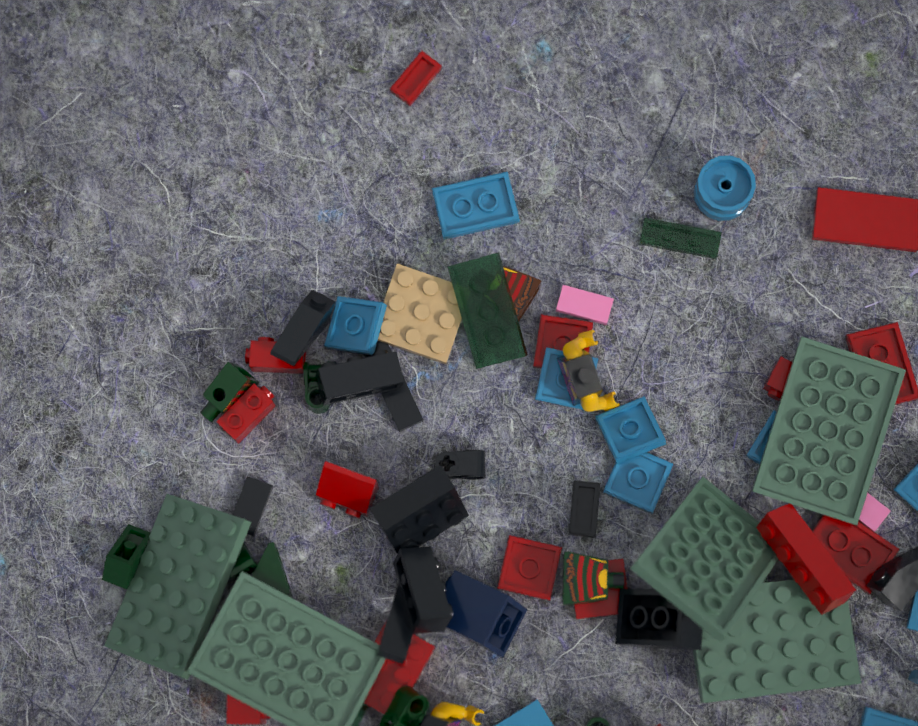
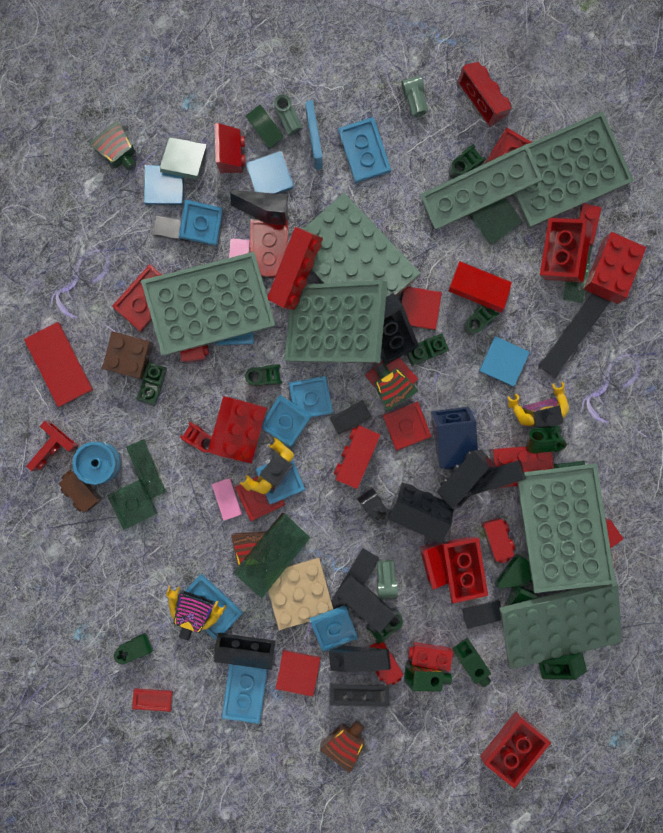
camera: 130 degrees left, 10 degrees up
none -> red bracket [26,421,79,471]
none -> reddish brown brick [58,470,102,513]
none -> reddish brown brick [102,331,154,379]
none -> clear green tile [107,479,158,530]
none -> dark green piece [114,633,154,665]
none -> dark green slope [136,362,167,406]
none -> torso [166,585,227,640]
none -> red piece [179,421,212,453]
none -> red brick [208,396,267,464]
none -> black brick [214,633,276,670]
none -> dark azure tile [221,664,268,724]
none -> dark green piece [245,364,283,386]
none -> red tile [275,650,321,697]
none -> reddish brown torso [320,720,365,773]
none -> black brick [329,684,389,707]
none -> red brick [333,425,381,489]
none -> sand green piece [377,560,398,599]
none -> red tile [401,286,442,330]
none -> dark green slope [407,333,449,366]
none -> red slope [442,536,488,604]
none -> dark green torso [452,638,491,687]
none -> red brick [480,711,551,789]
none -> red brick [481,517,515,563]

